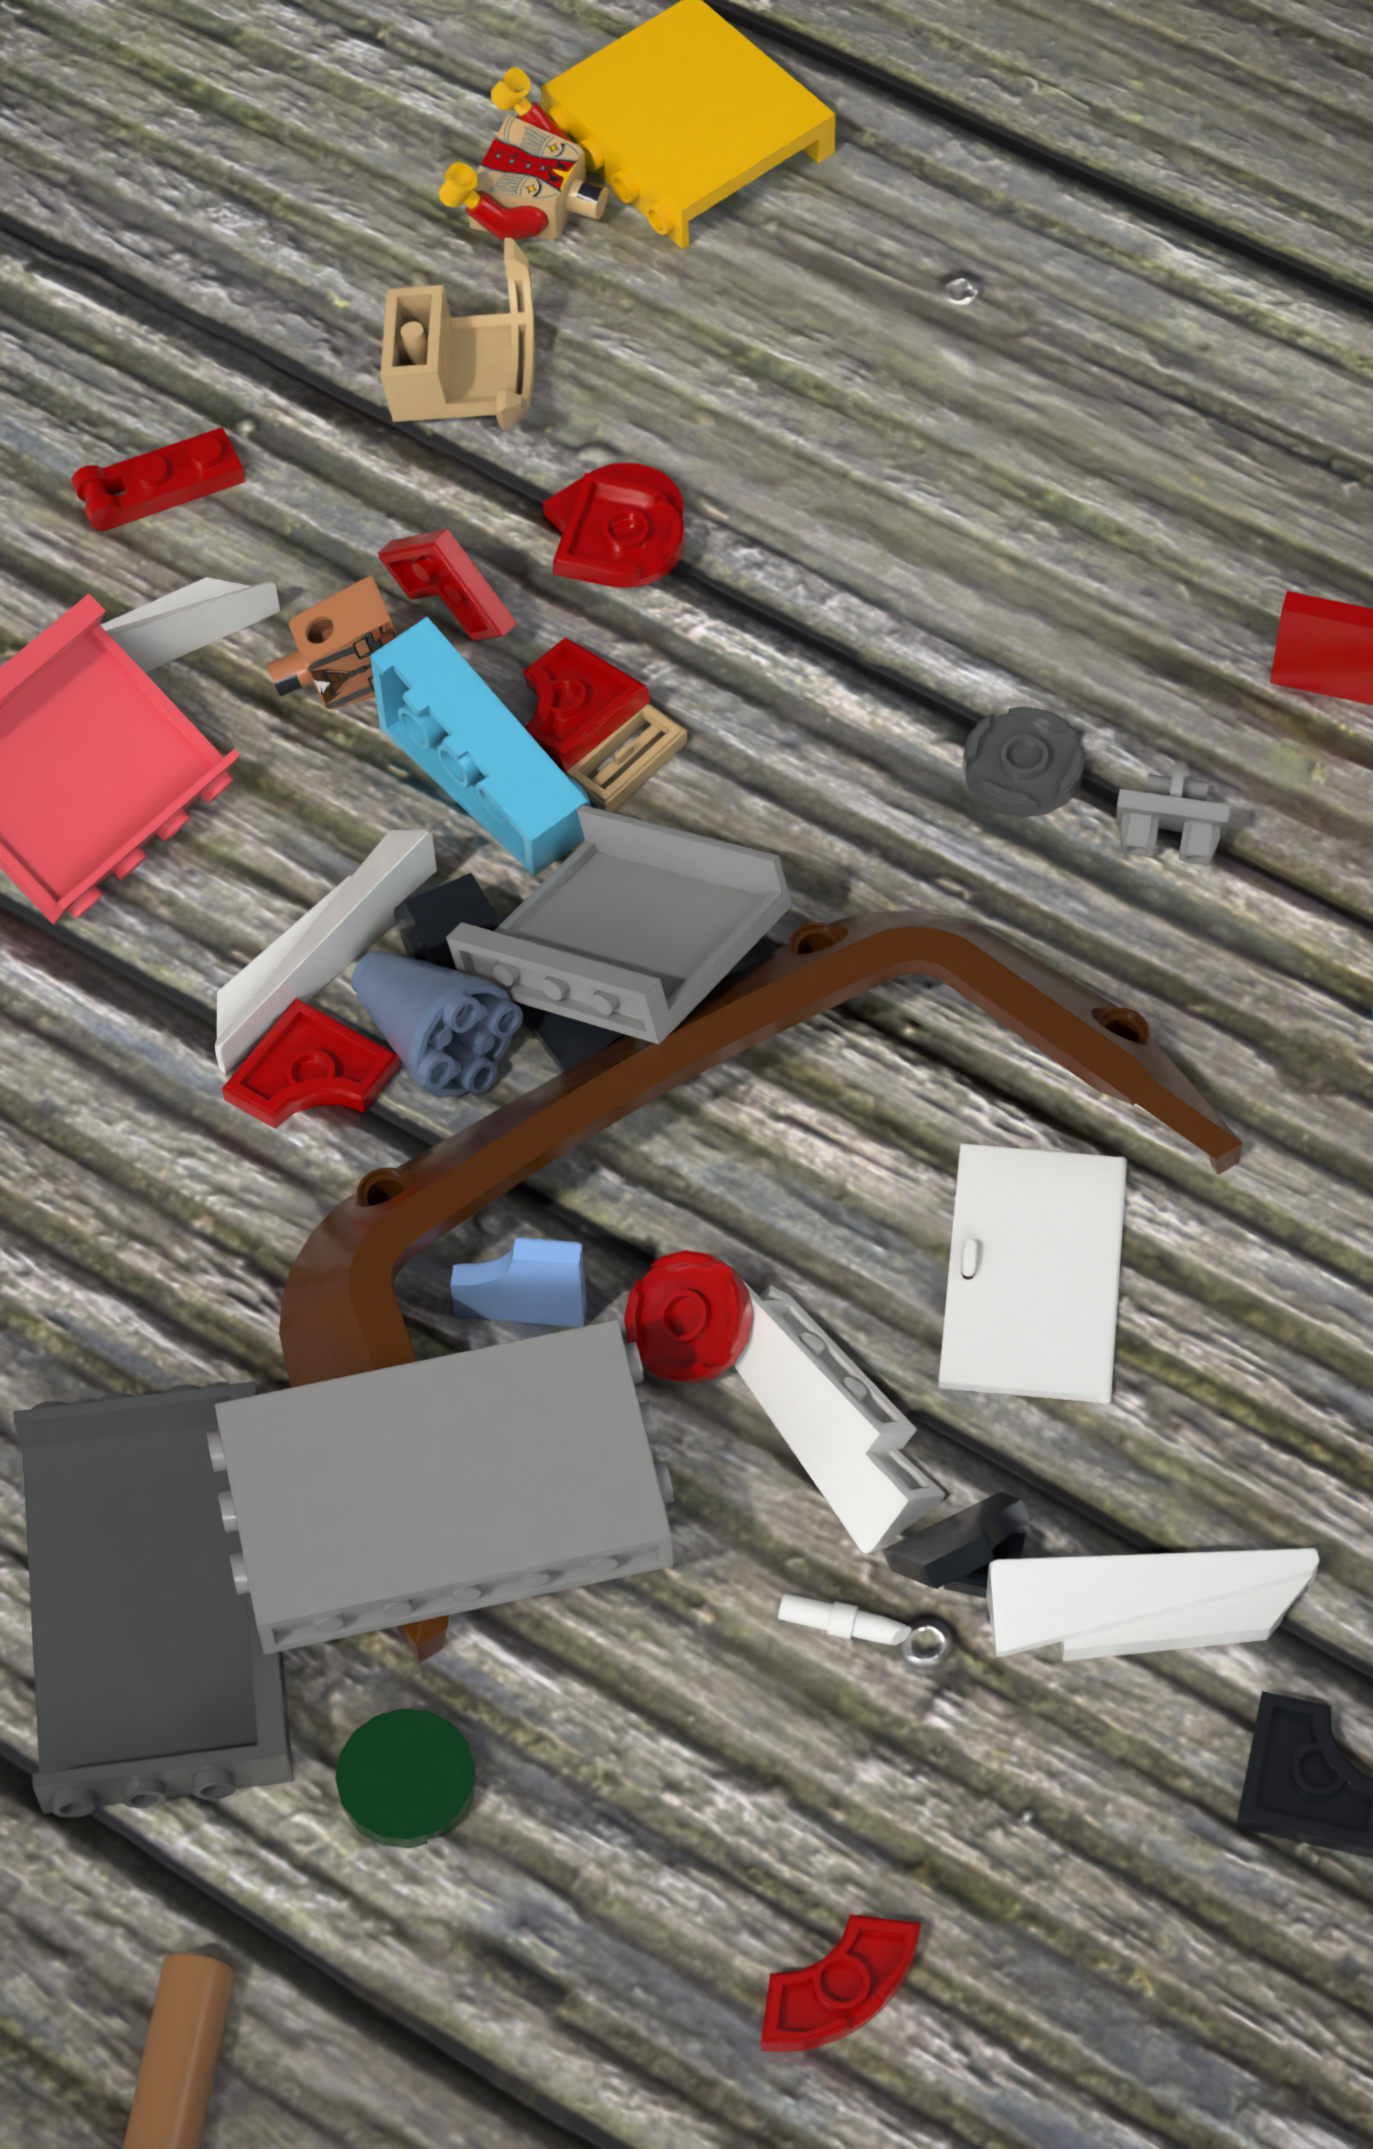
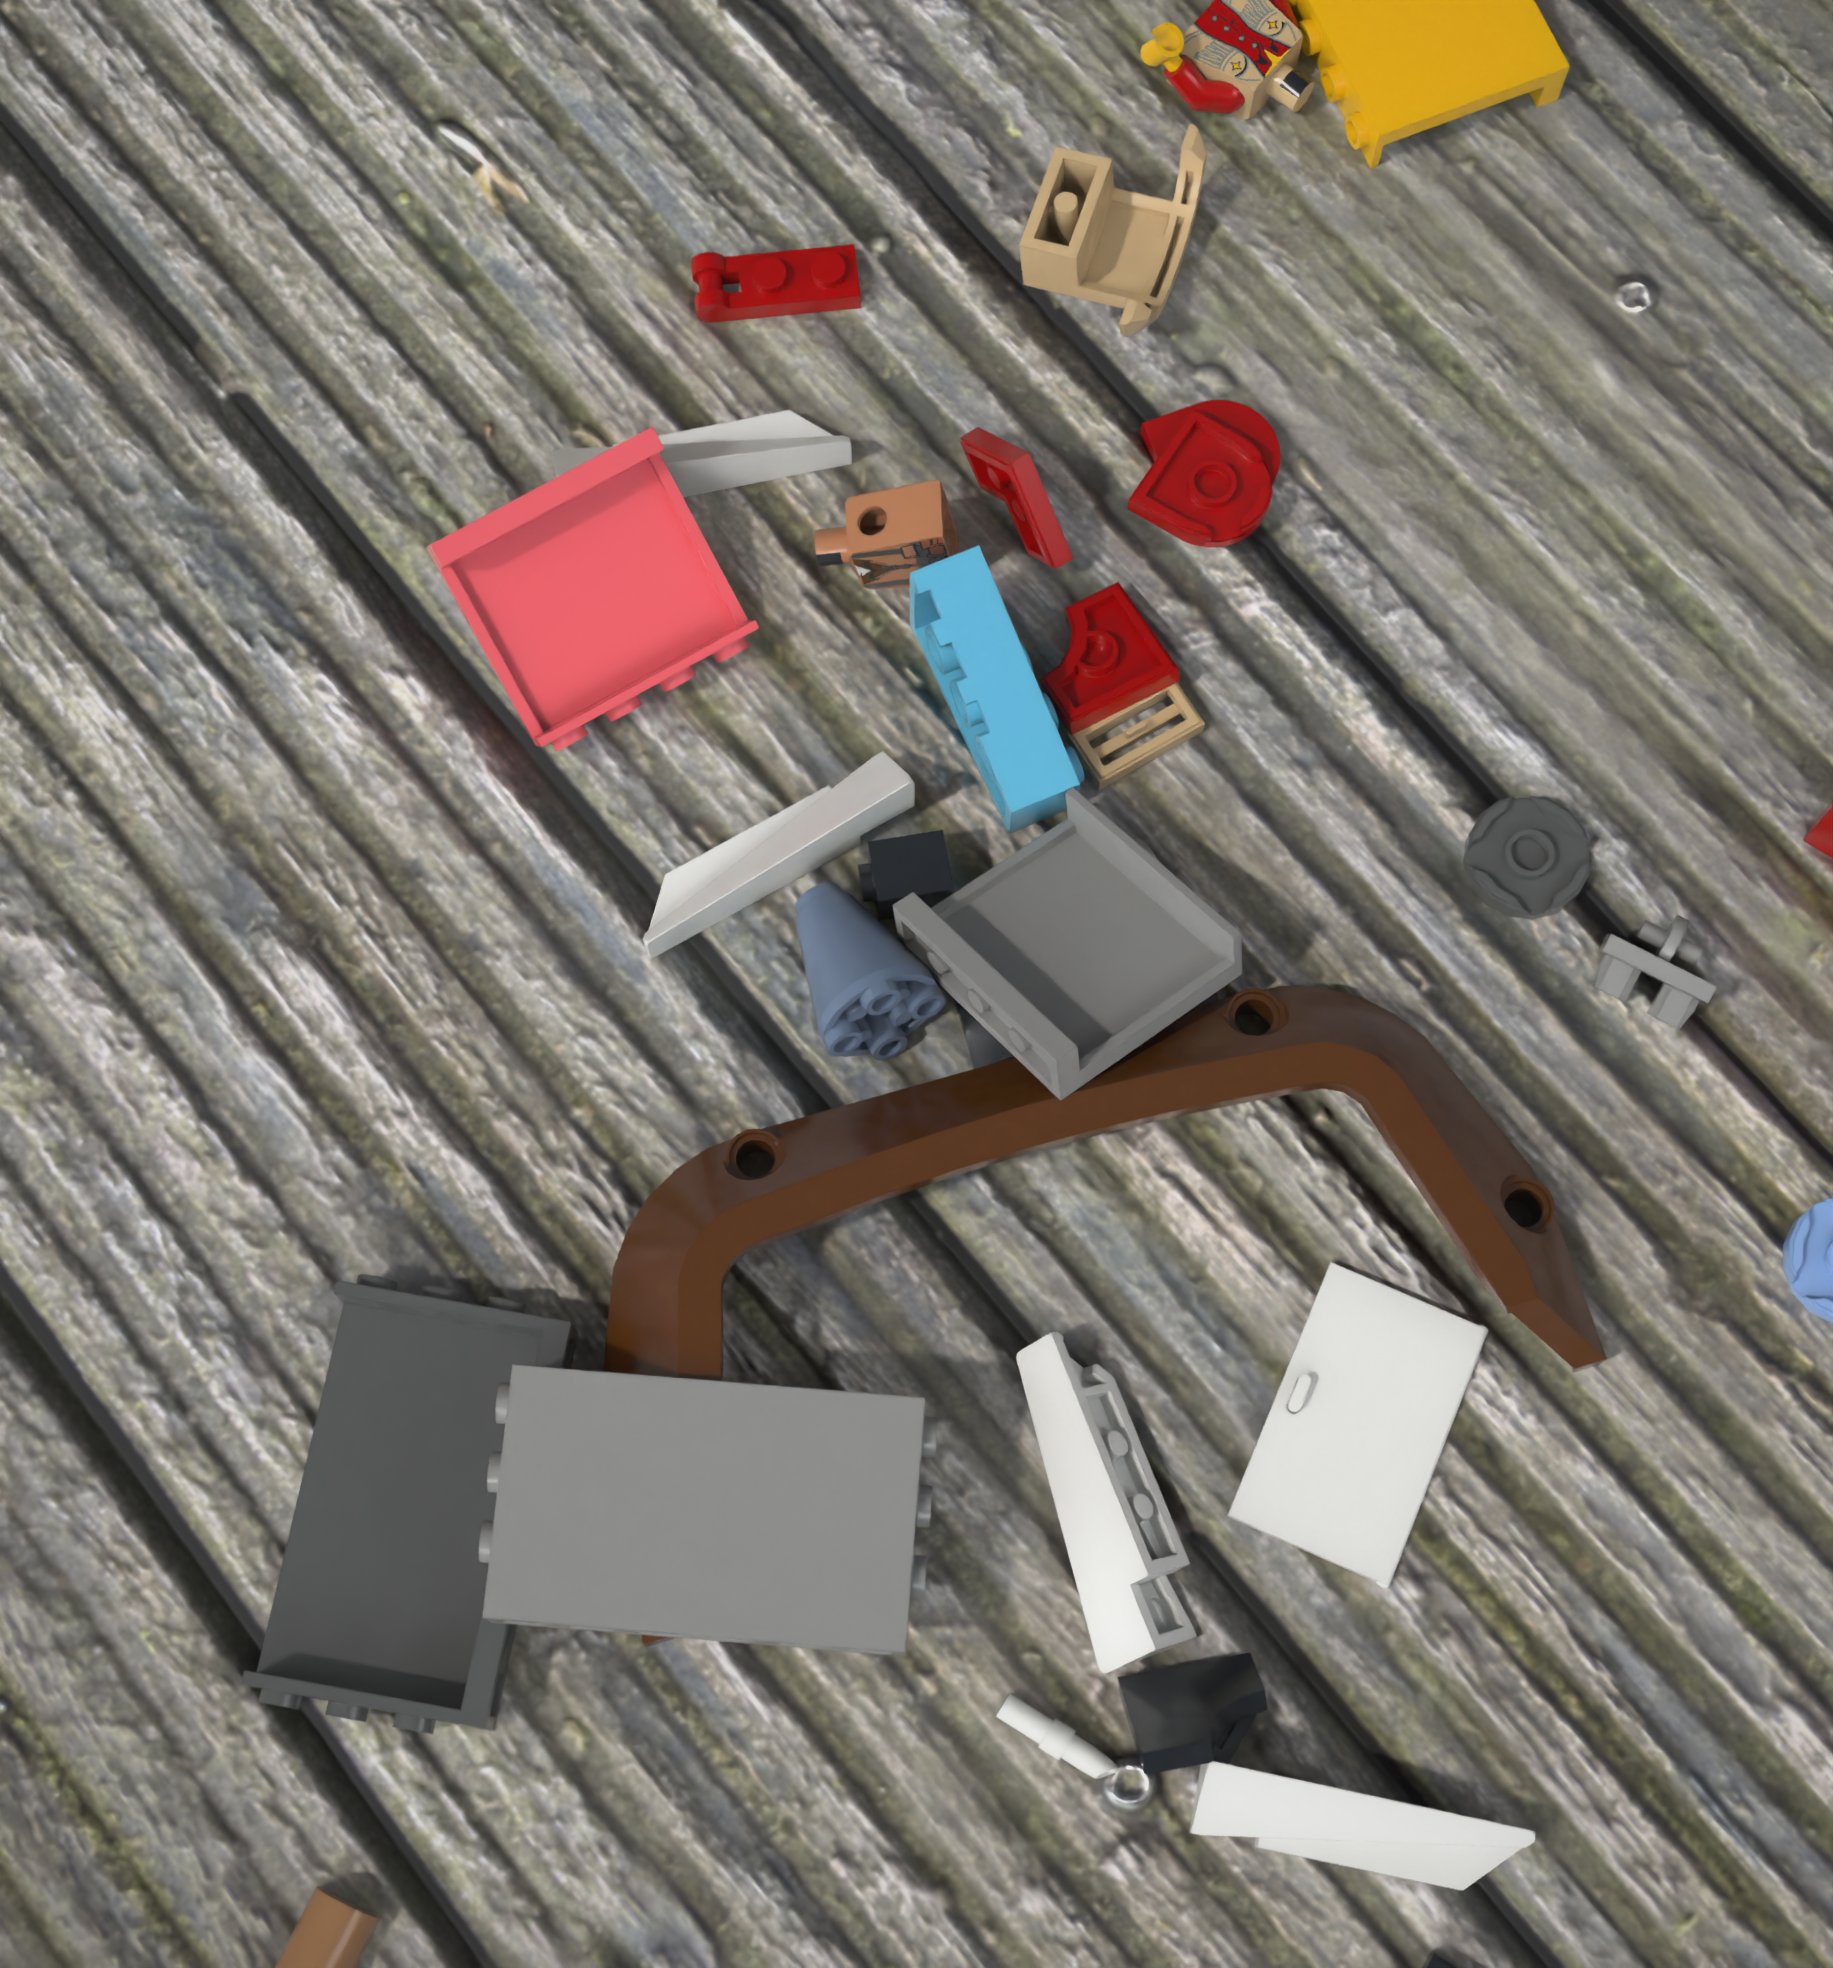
camera: 15 degrees right, 15 degrees up
red tile [222,998,401,1129] -> none
dark green tile [335,1709,477,1849] -> none
light blue tile [450,1237,587,1328] -> none
red tile [624,1250,753,1385] -> none

